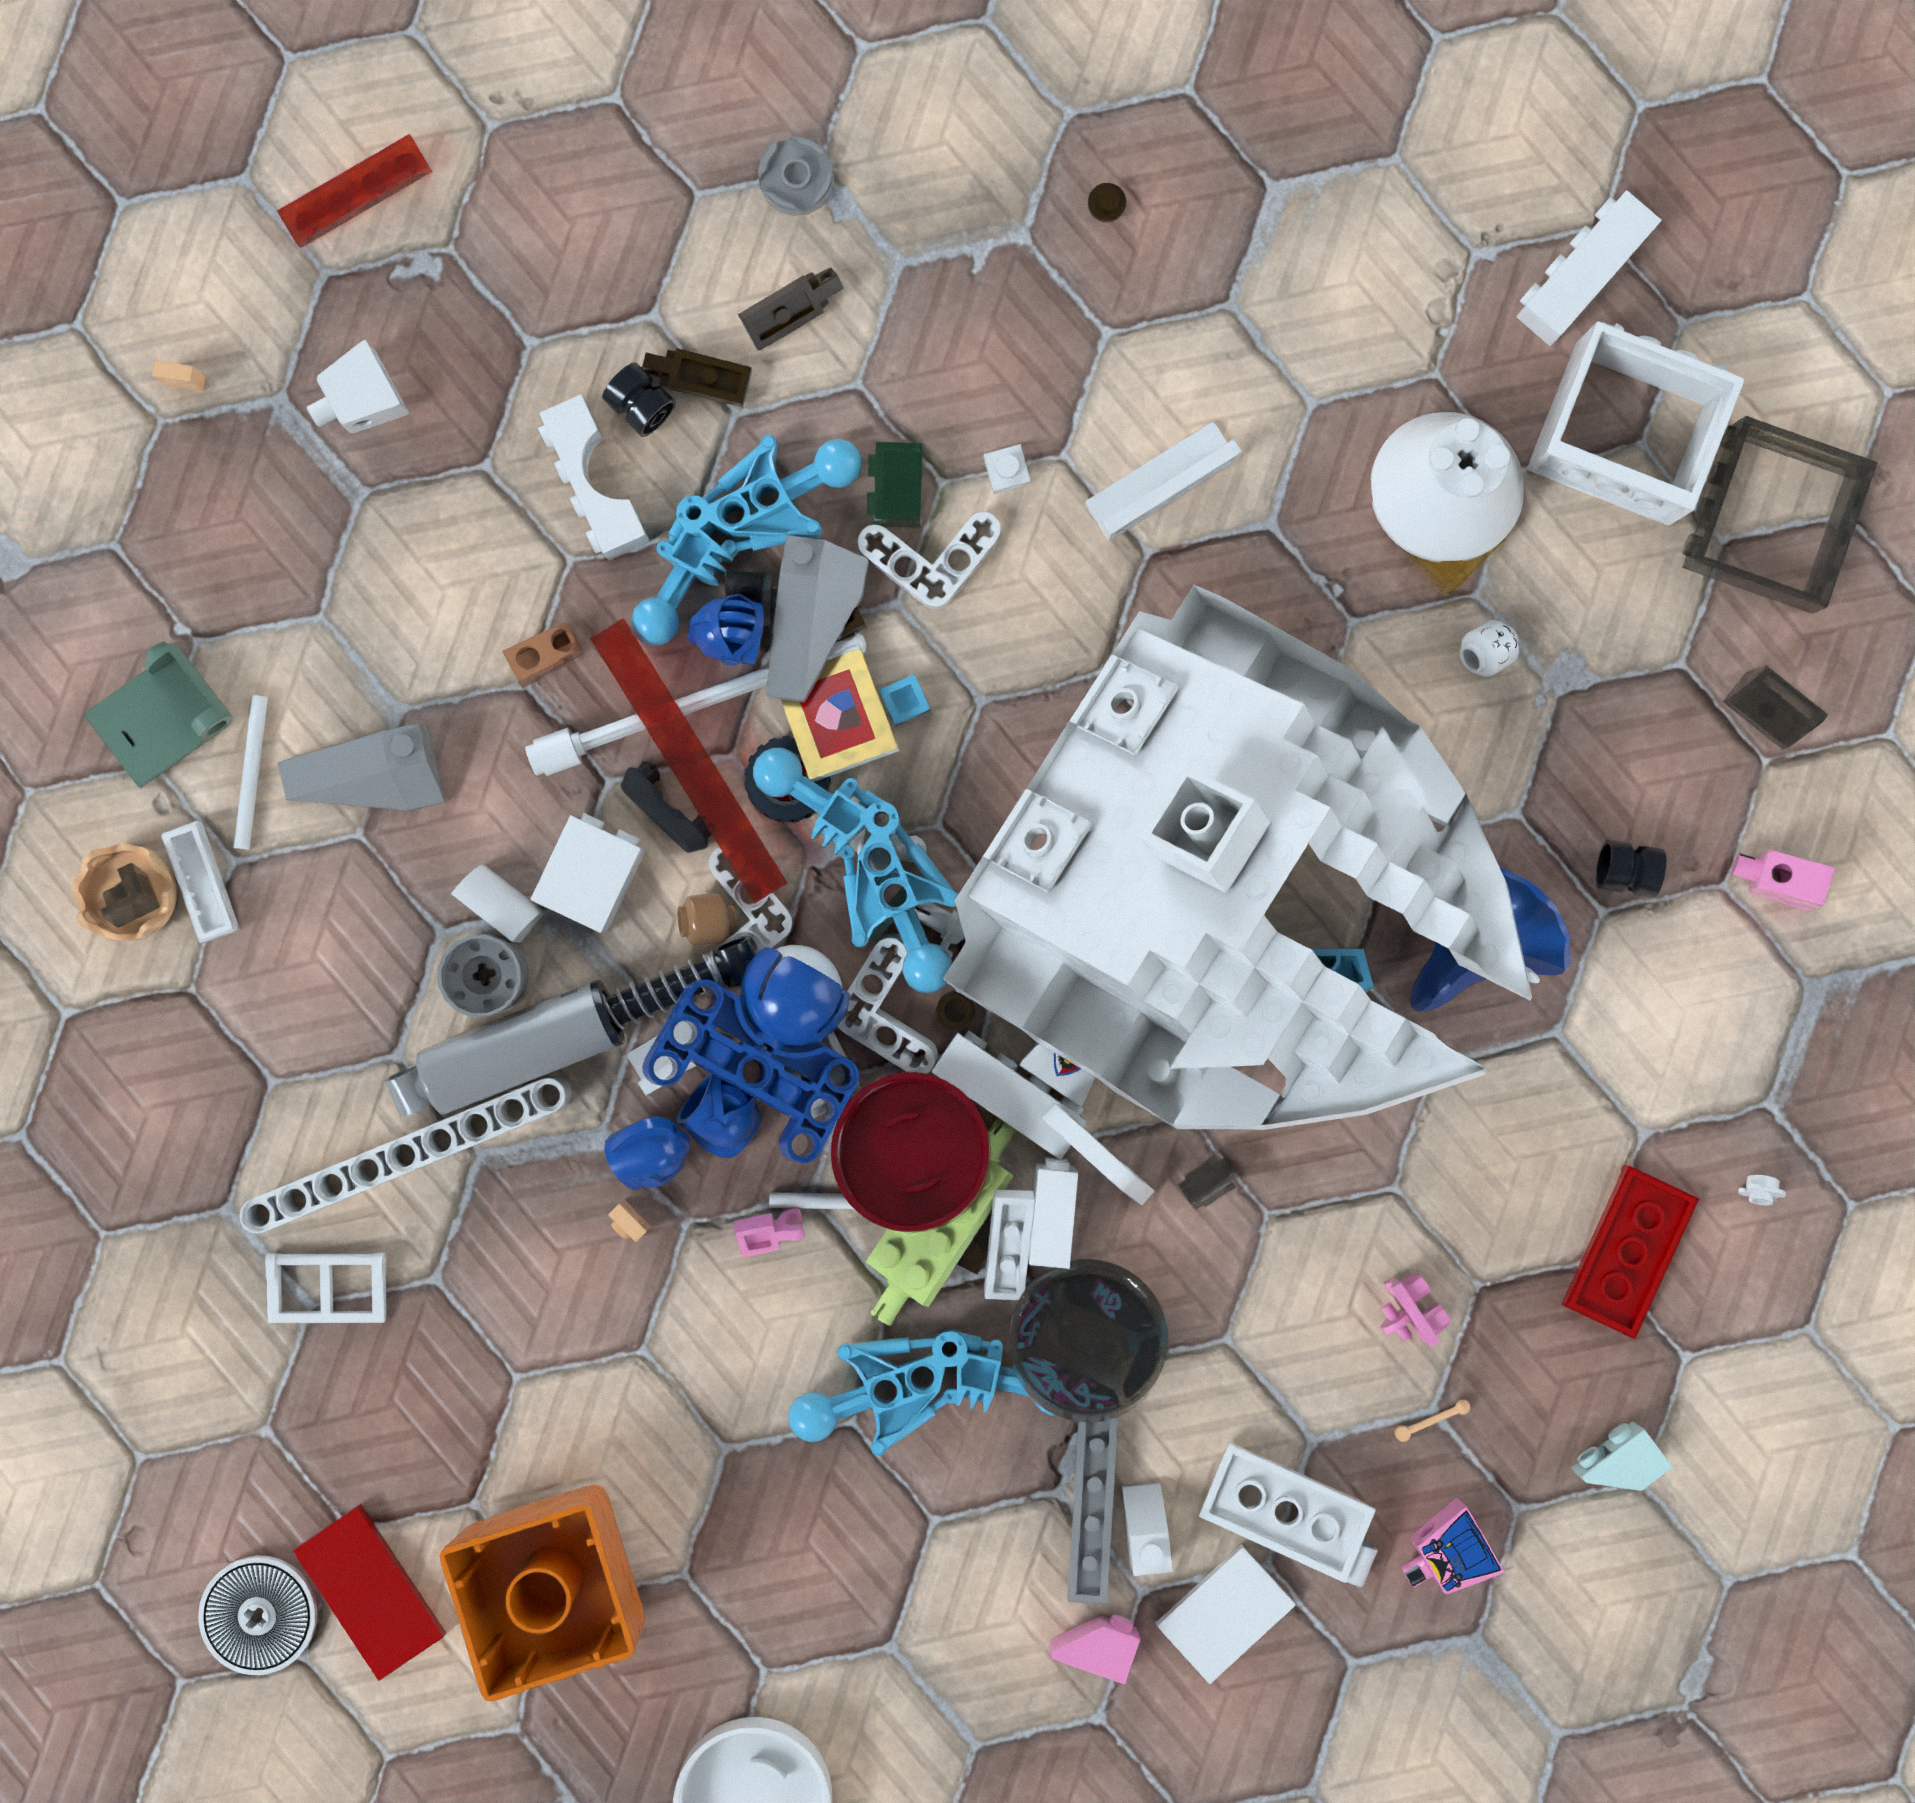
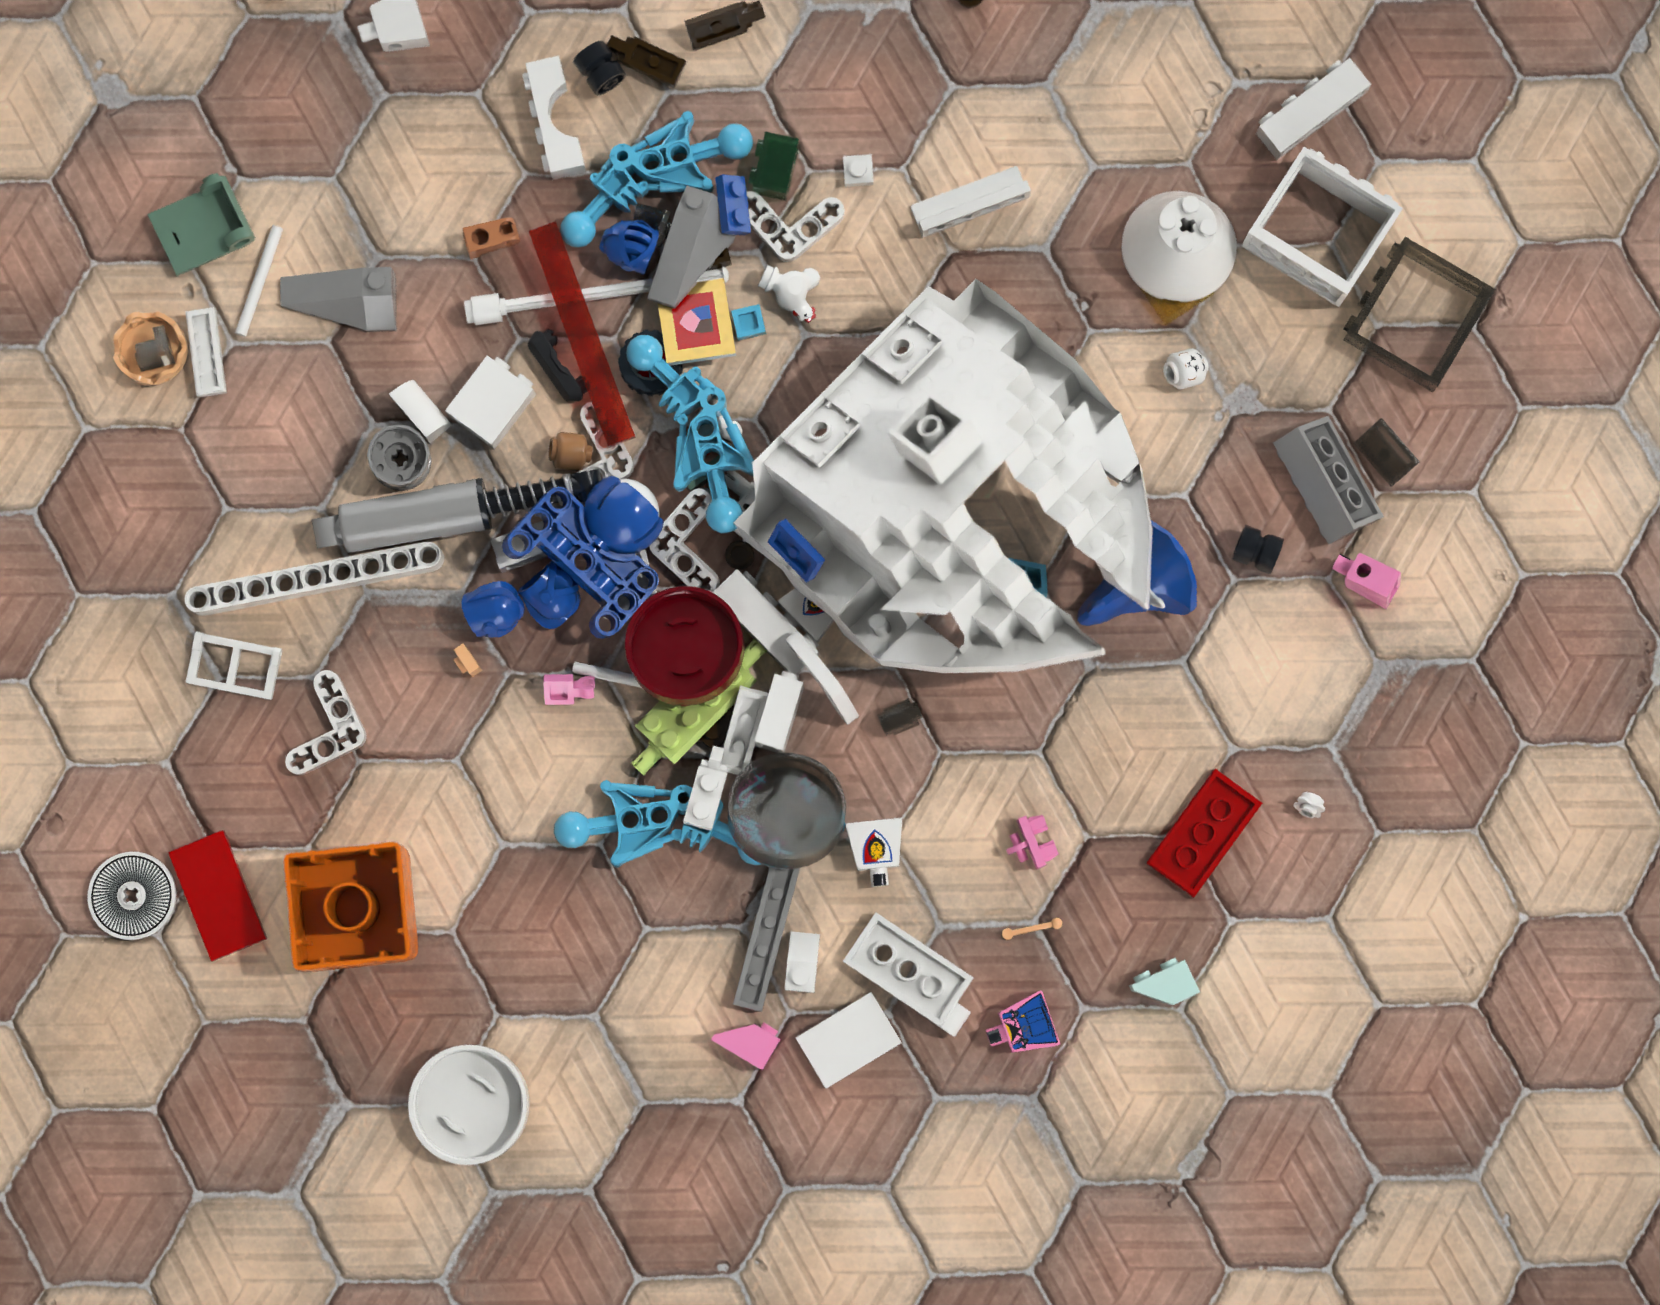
camera: 15 degrees right, 5 degrees down
none -> white beam [285,670,366,775]
none -> white hinge [683,746,728,831]
none -> blue plate [715,174,751,236]
none -> white animal [758,265,820,323]
none -> blue plate [767,519,825,583]
none -> white torso [846,818,902,887]
none -> light grey slope [1273,416,1384,544]

